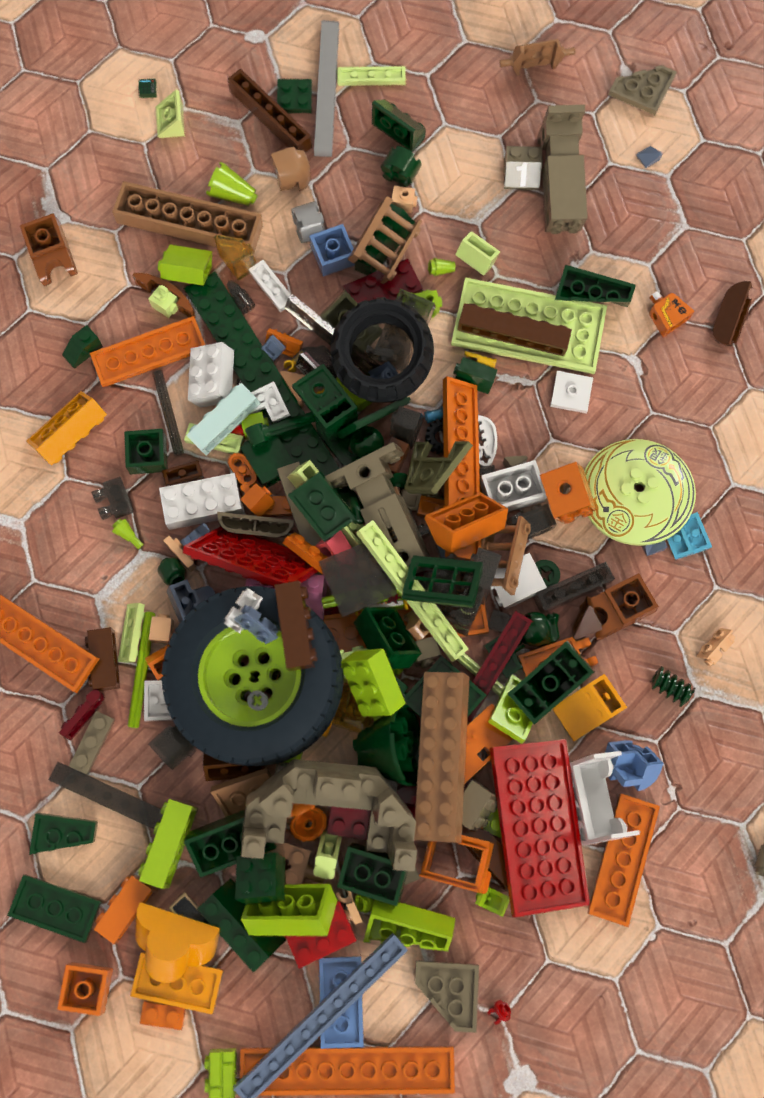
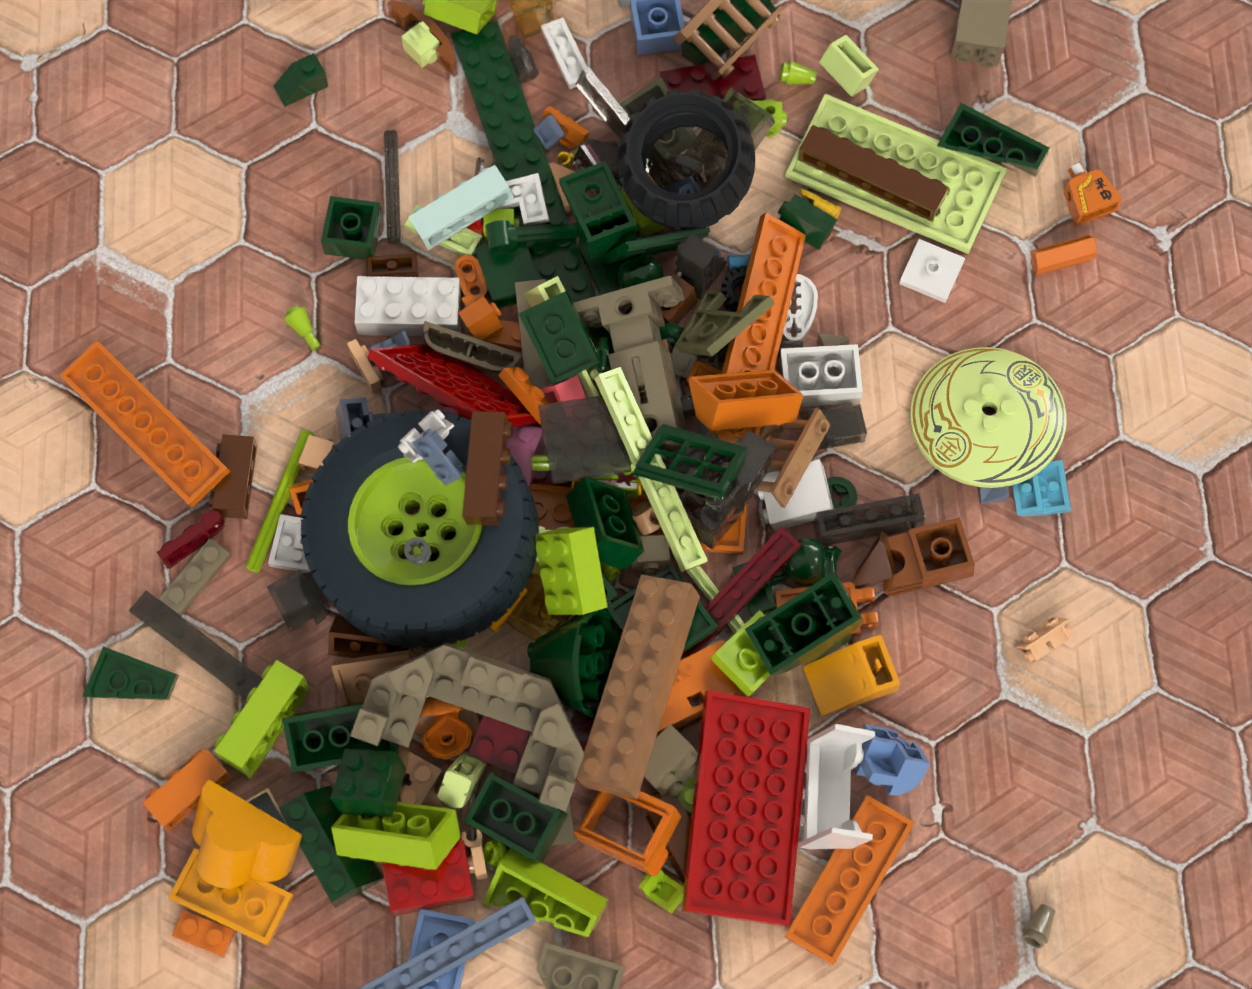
camera: 15 degrees right, 5 degrees down
dark green plate [7,874,102,943] -> none
light orange slope [26,391,107,465] -> none
orange brick [57,962,113,1016] -> none
orange plate [90,316,205,388] -> none
clear smoke plate [91,476,134,520] -> none
yellowish green plate [118,603,145,663] -> none
dark green head [157,557,186,586] -> none
white brick [188,342,234,408] -> none
clear smoke tile [488,609,512,634] -> none
orange brick [540,462,597,524] -> none
dark green piece [650,666,696,707] -> none
reddish brown brick [713,281,752,346] -> none
none -> orange piece [1030,235,1097,275]

